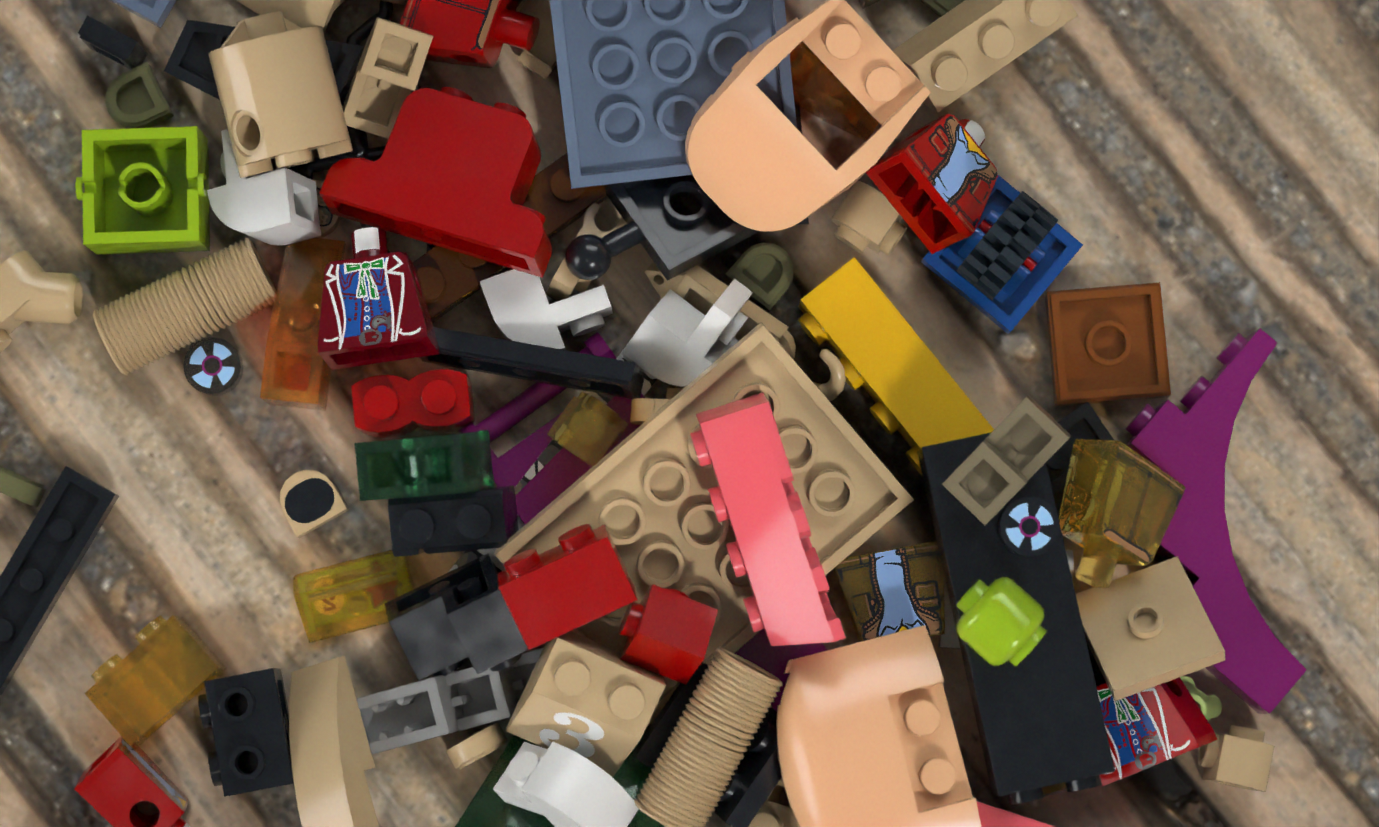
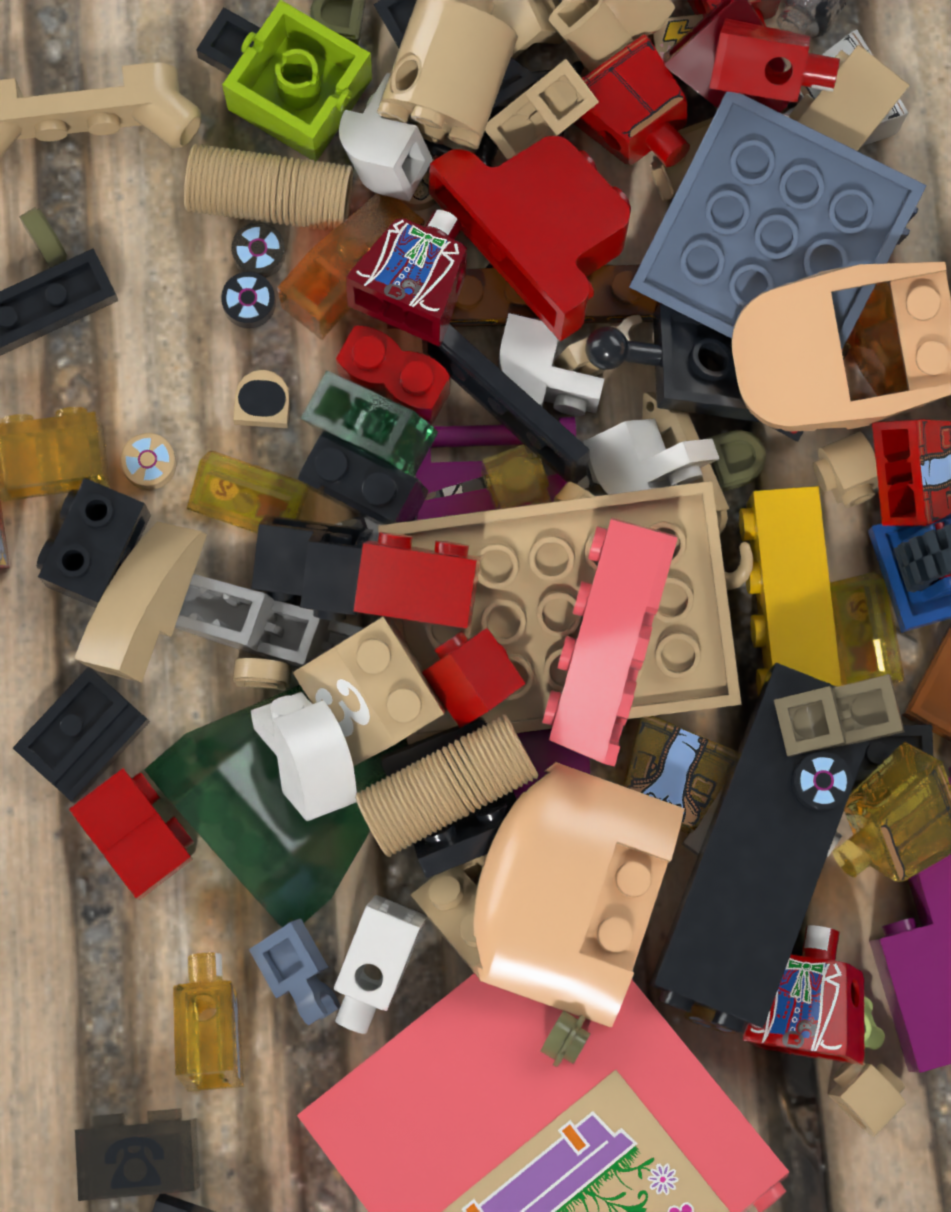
camera: 30 degrees right, 5 degrees down
lime head [955,577,1046,666] -> none
tan plate [1076,556,1225,701] -> none
none -> tan tile [120,433,177,490]
none -> black plate [196,7,260,75]
none -> black tile [221,272,276,329]
none -> clear yellow slope [830,572,905,686]

